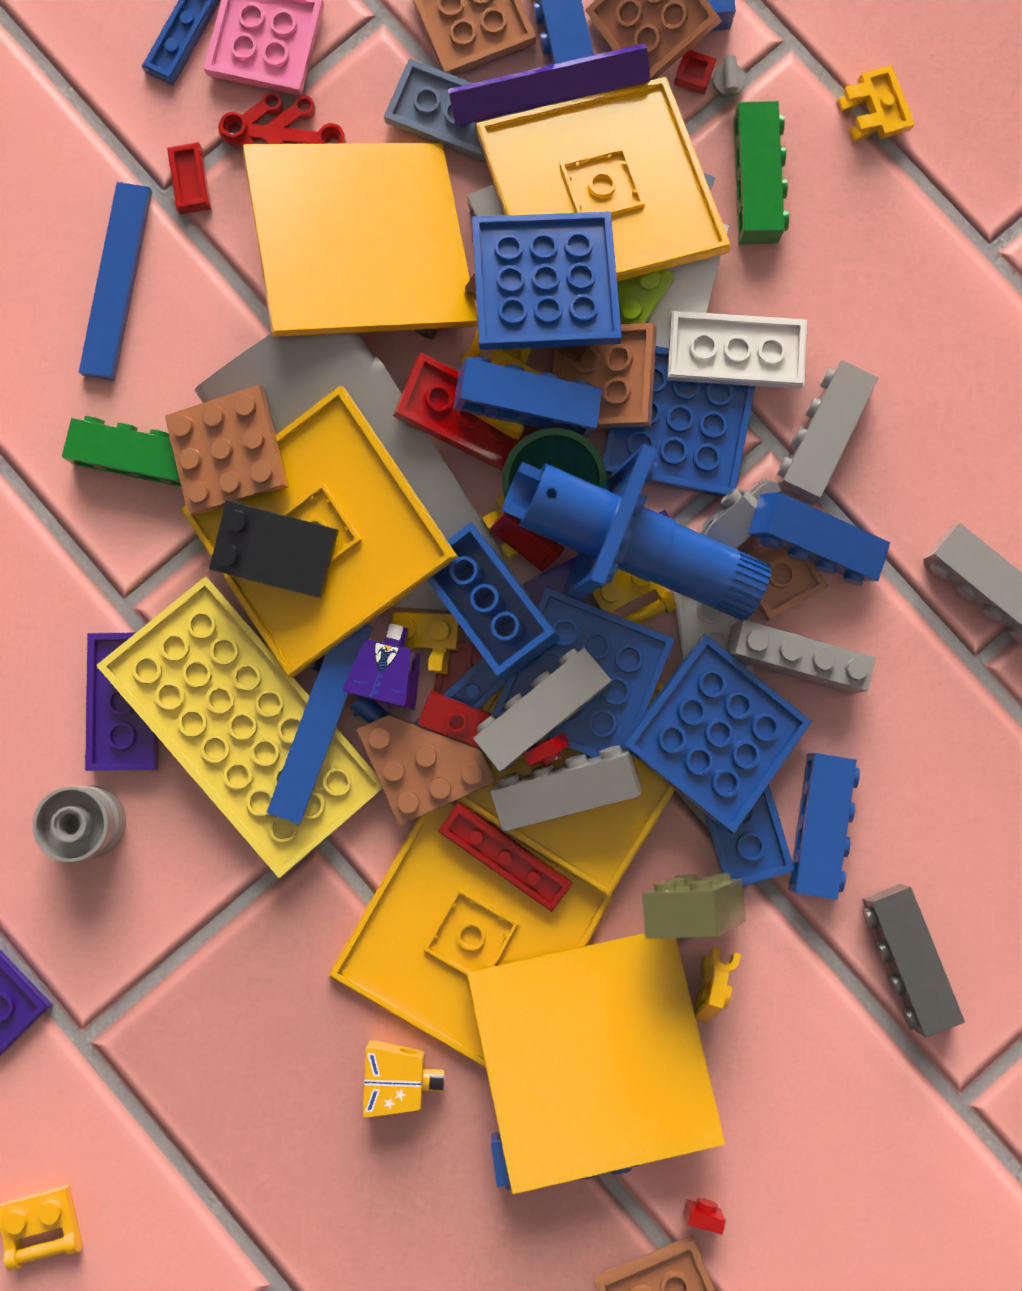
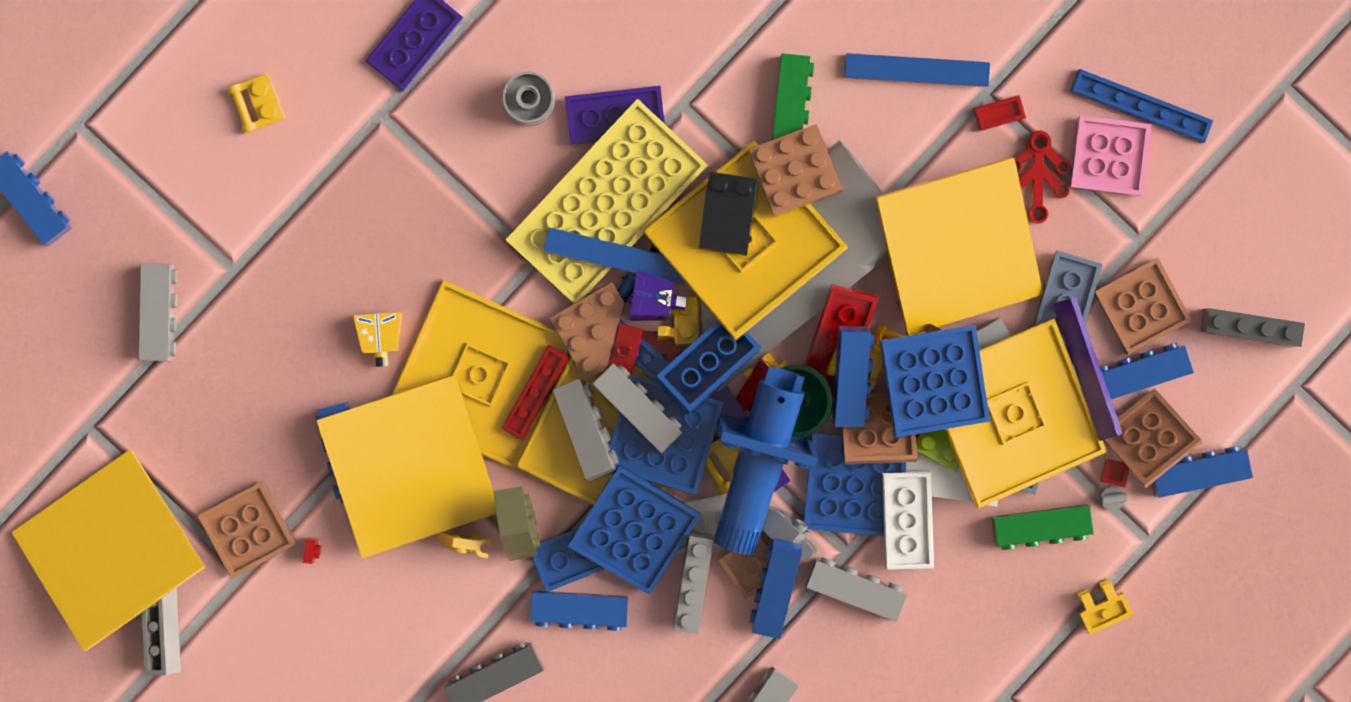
camera: 80 degrees right, 5 degrees up
red plate [523,732,570,766] -> none

